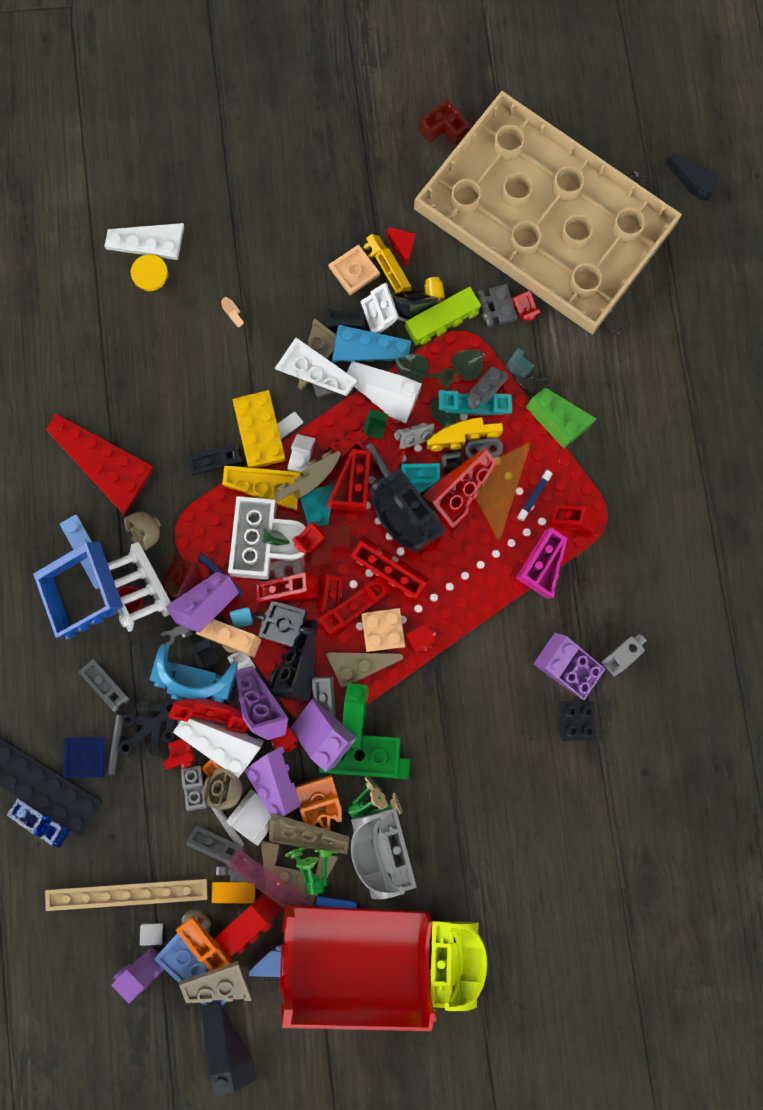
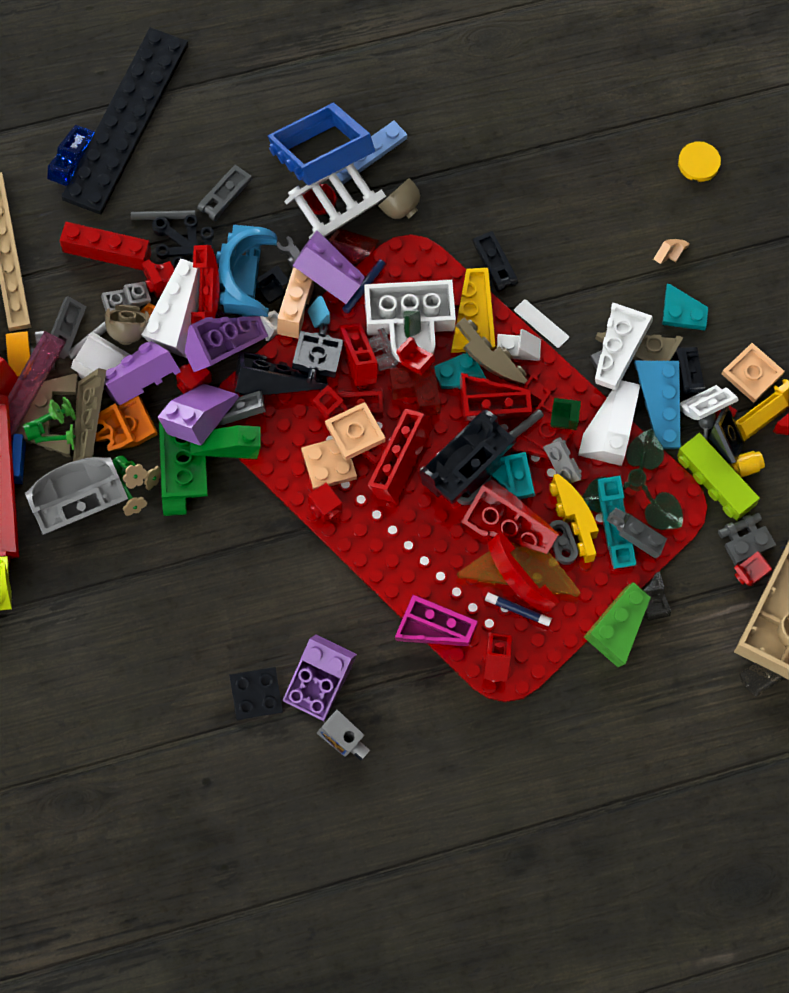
camera: 80 degrees right, 10 degrees down
red wing [46,413,154,516] -> none
clear blue plate [63,737,105,778] -> none
white wing [105,223,184,260] -> none
yellow plate [233,390,286,468] -> none
dark tan wing [326,653,404,688] -> none
black slope [440,450,462,474] -> none
clear light blue panel [506,348,534,380] -> none
none -> red brick [59,222,152,270]
none -> light nougat plate [325,402,386,461]
none -> red slope [488,531,560,614]
none -> teal wing [662,284,708,330]

